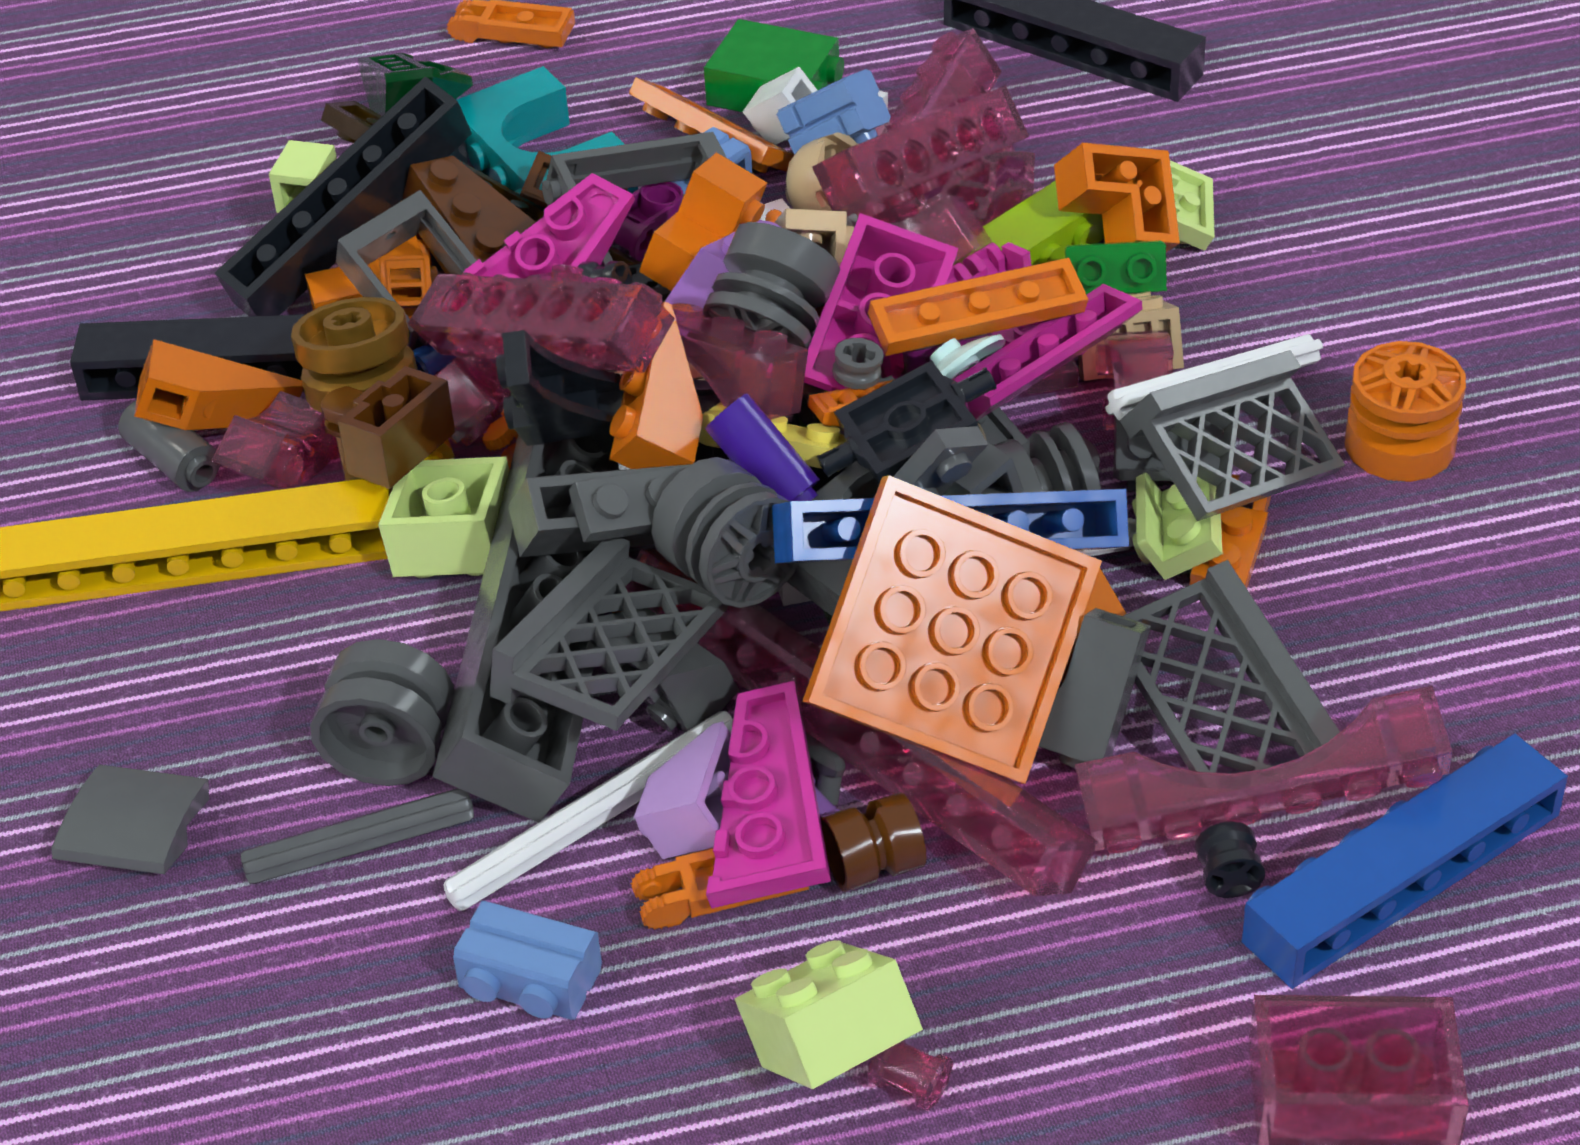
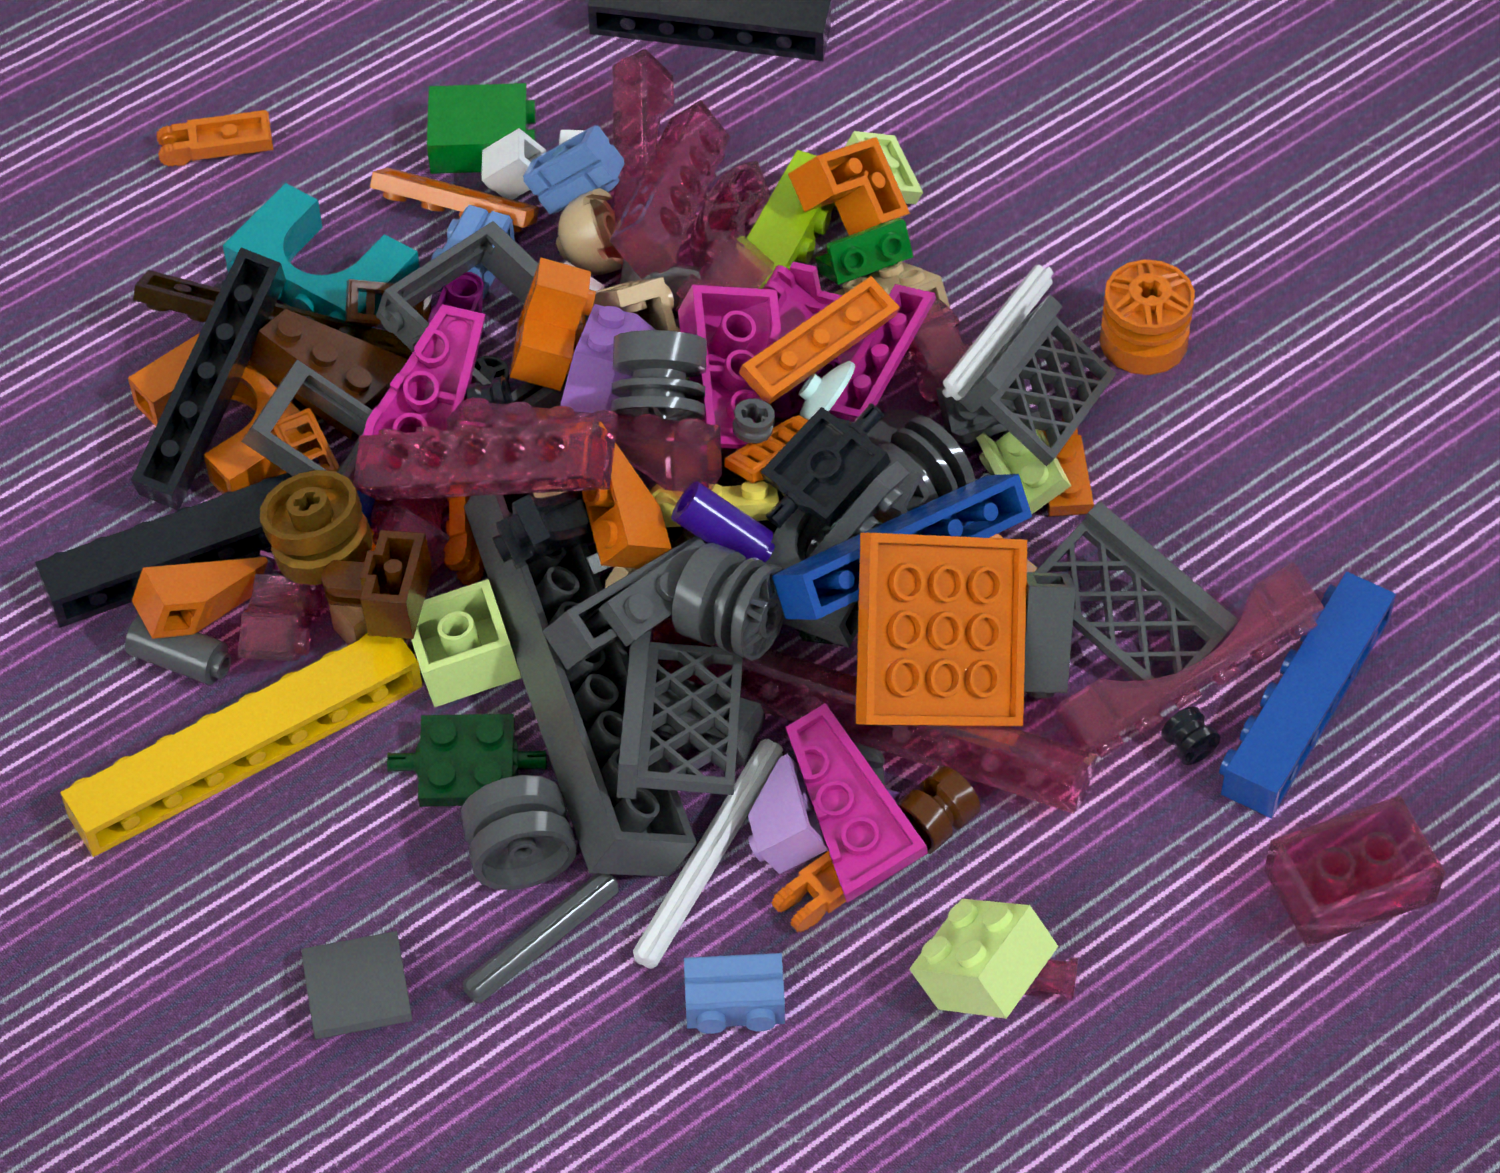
camera: 25 degrees left, 10 degrees up
yellowish green brick [269,140,337,213] -> none
dark green wedge [358,53,473,116] -> none
none -> dark green plate [387,714,547,807]

